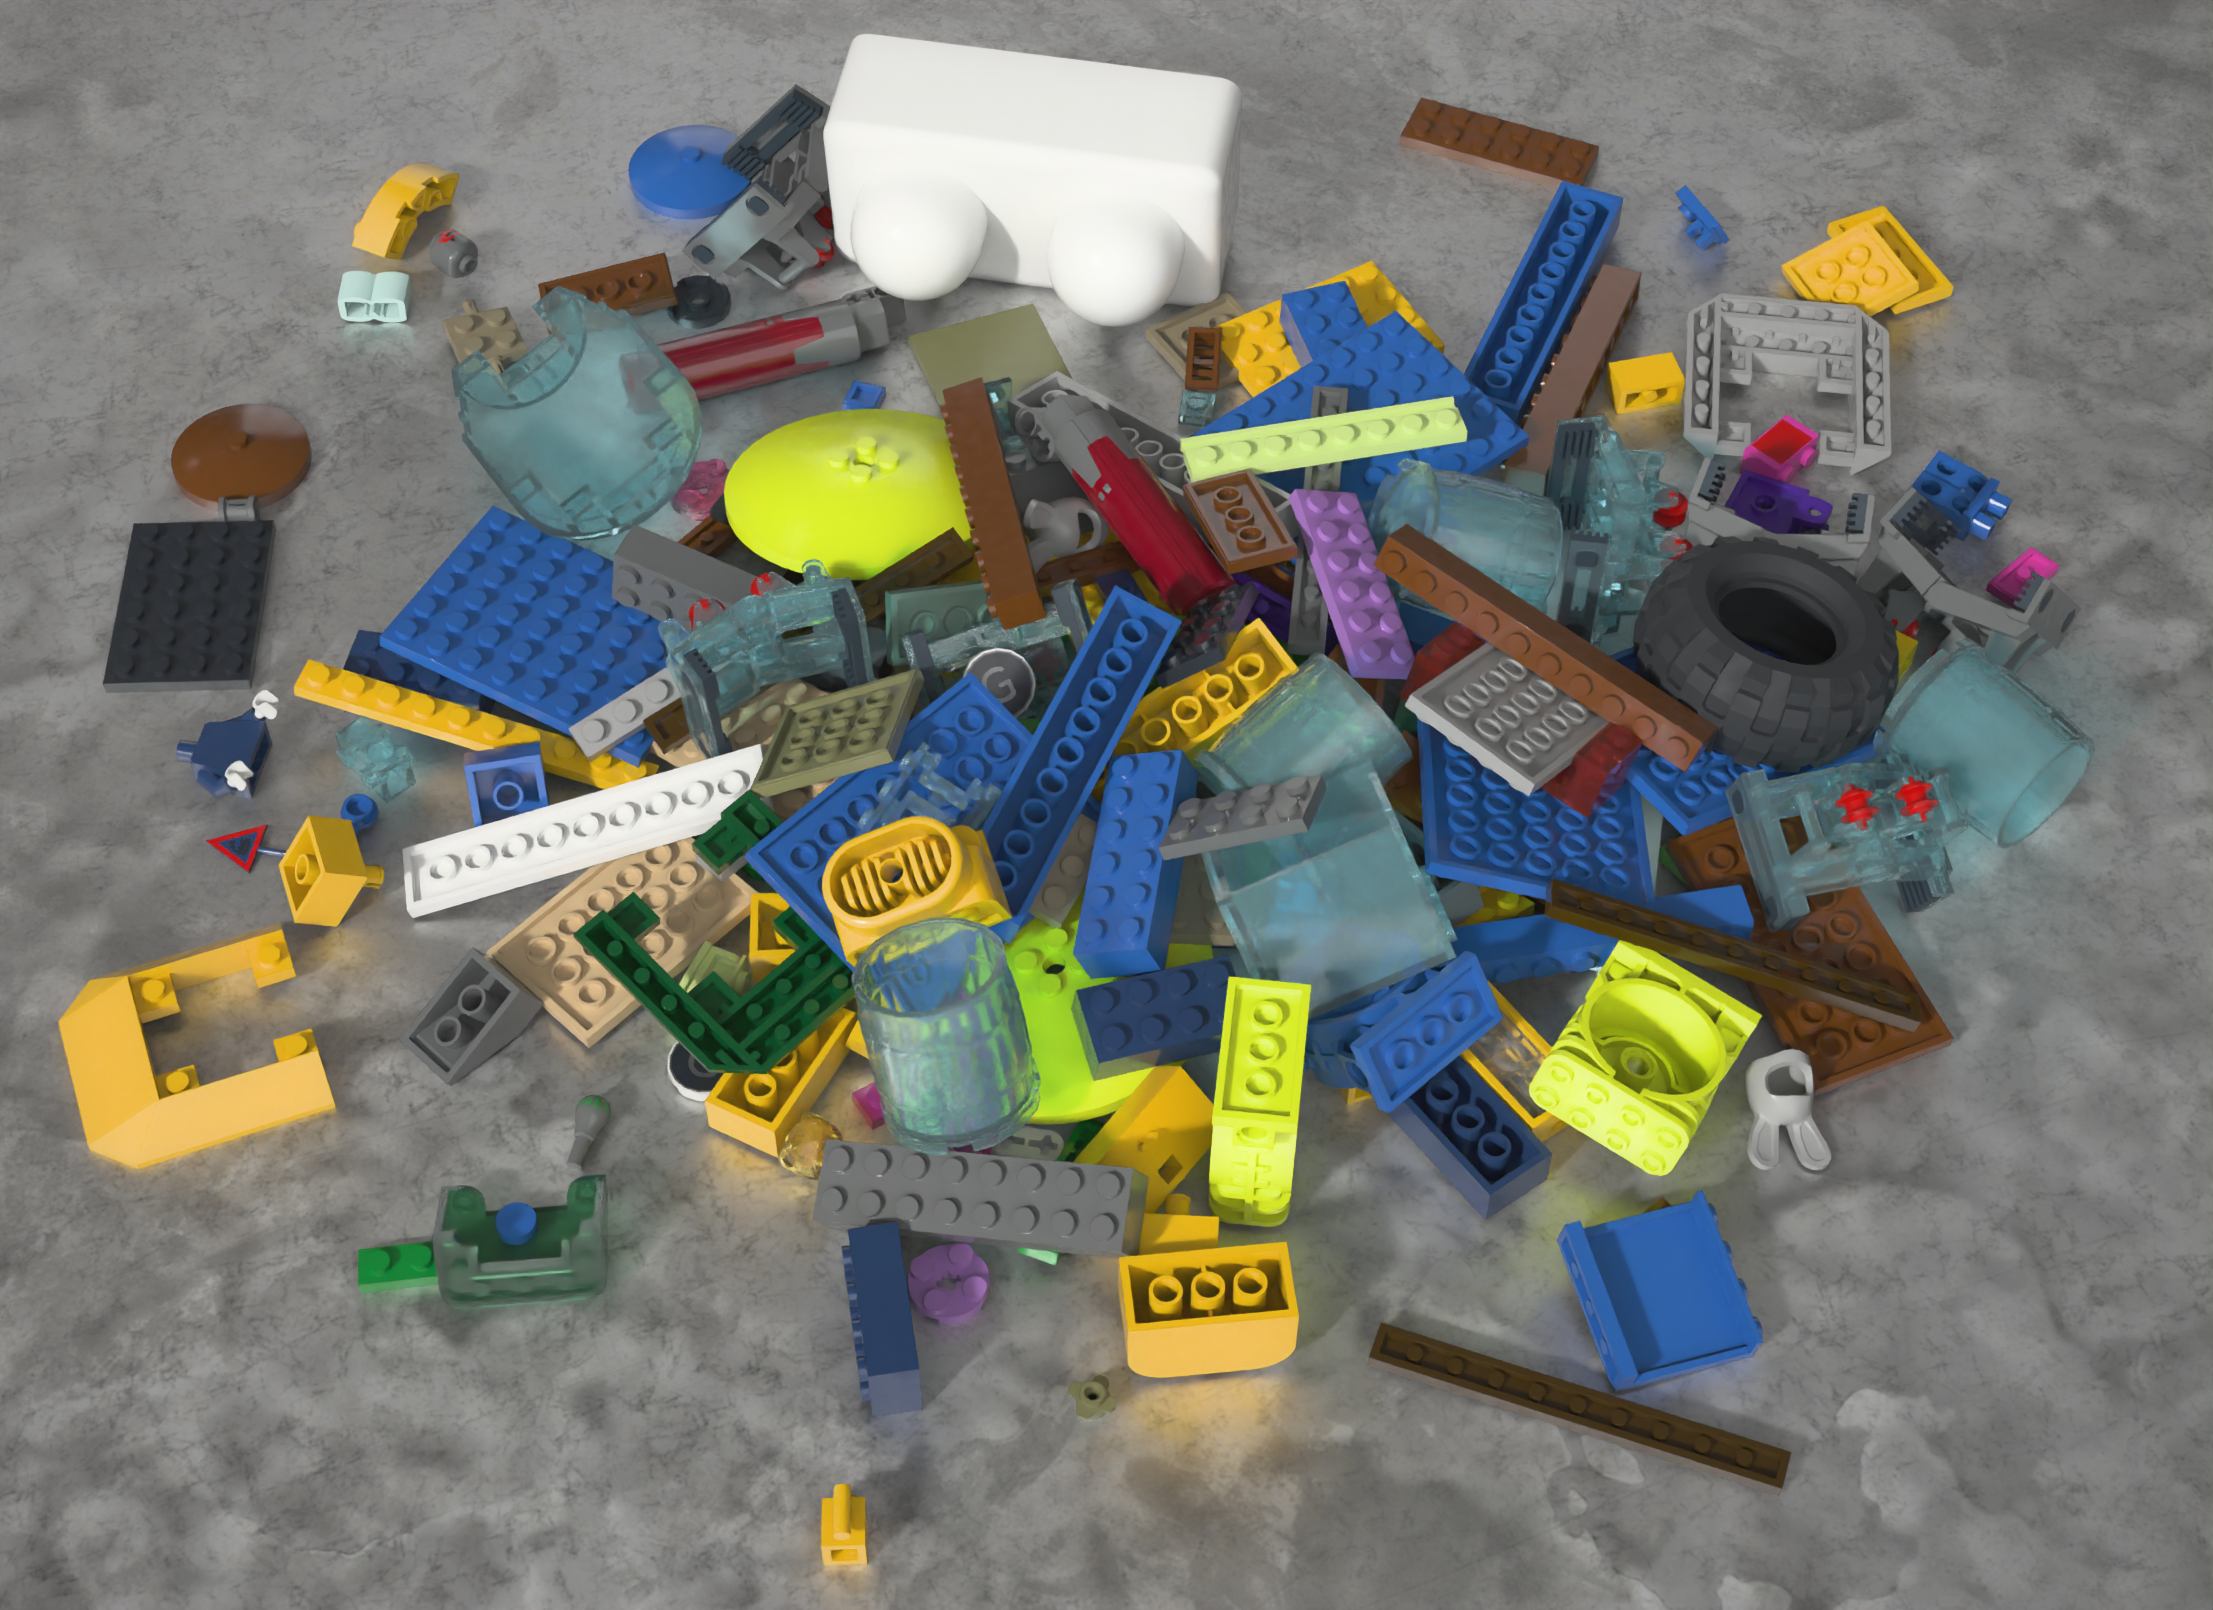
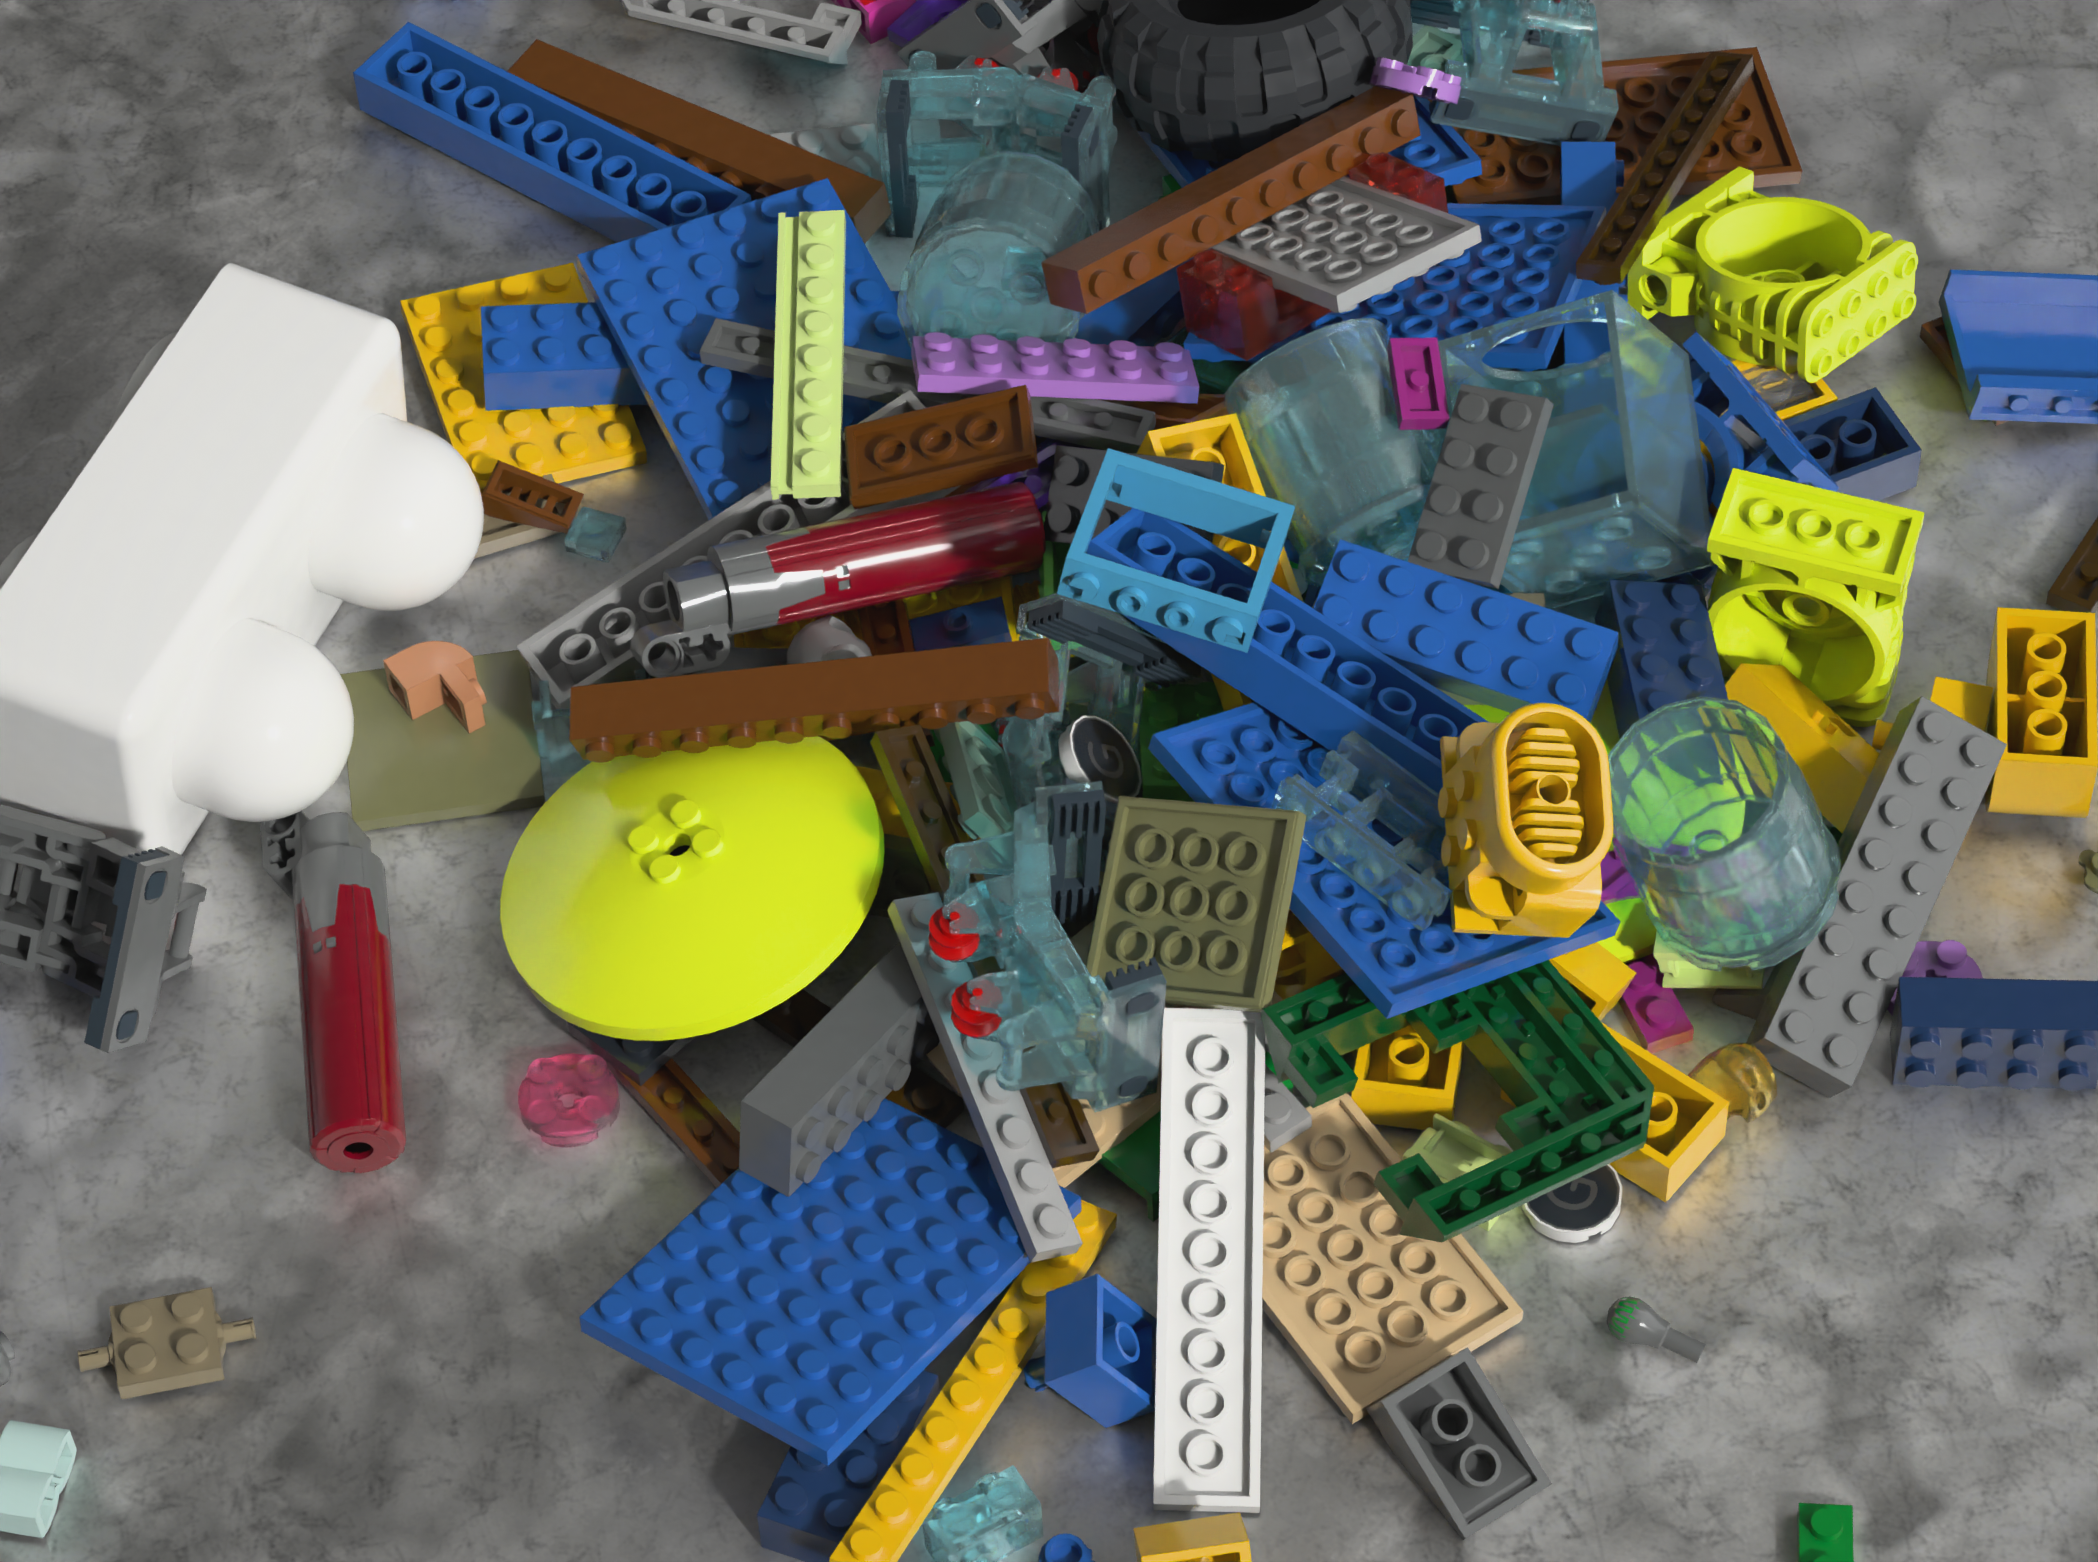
camera: 75 degrees left, 0 degrees up
clear green windscreen [432,1174,608,1309] -> none
clear light blue windscreen [451,285,702,541] -> none
blue tile [495,1202,538,1245] -> none
reddish brown tile [538,252,678,336] -> none
black tile [666,275,731,329] -> none
blue tile [843,380,886,410] -> none
reddish brown plate [1399,97,1599,189] -> none
yellow brick [1604,352,1685,415] -> none
light grey piece [1745,1049,1831,1170] -> none
none -> nougat brick [383,641,487,734]
none -> dark azure window [1057,448,1295,653]
none -> medium lavender plate [1369,57,1462,104]
none -> magenta plate [1387,337,1450,430]

